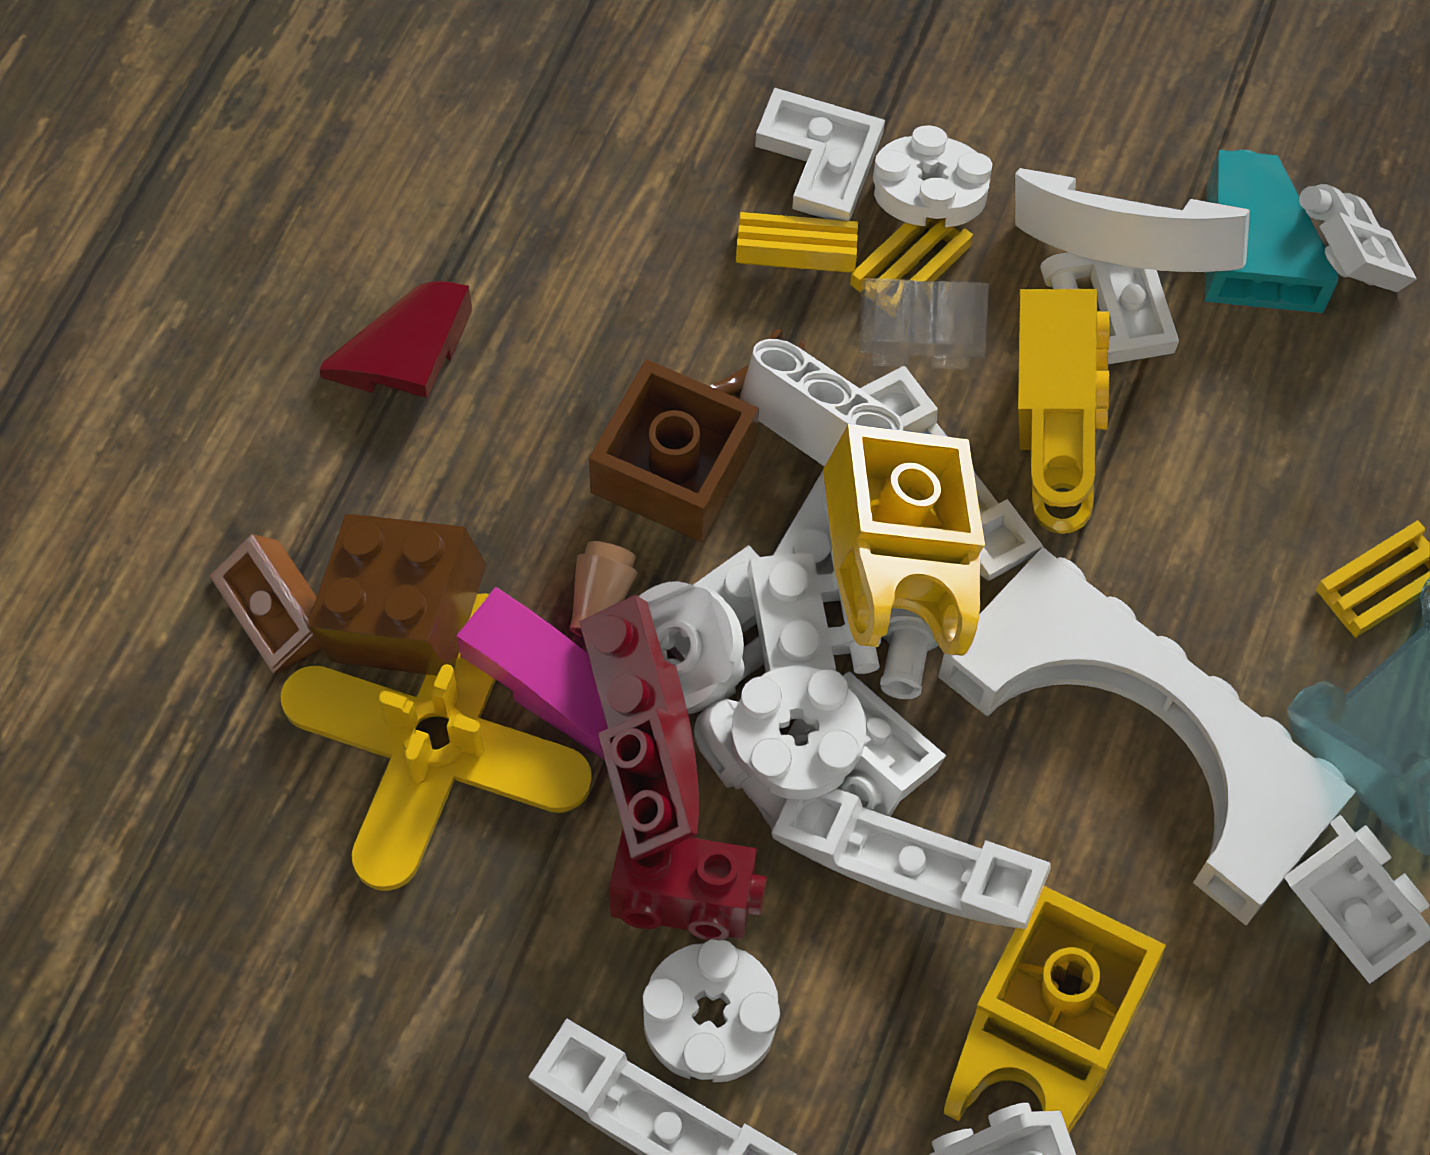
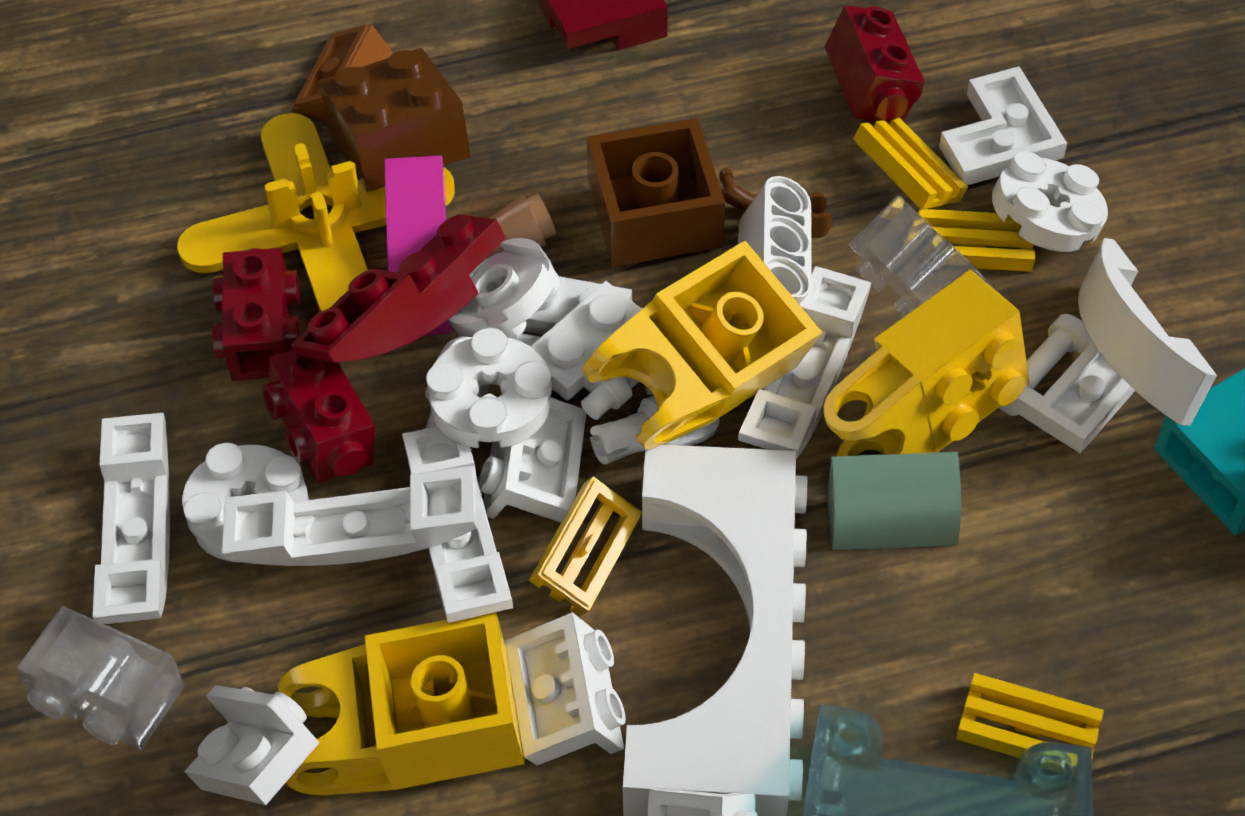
camera: 55 degrees right, 10 degrees down
none -> dark red brick [212,248,300,381]
none -> white slope [222,466,477,566]
none -> white bracket [505,612,625,766]
none -> yellow tile [529,477,642,617]
none -> dark red brick [824,5,925,122]
none -> sand green brick [826,452,961,550]

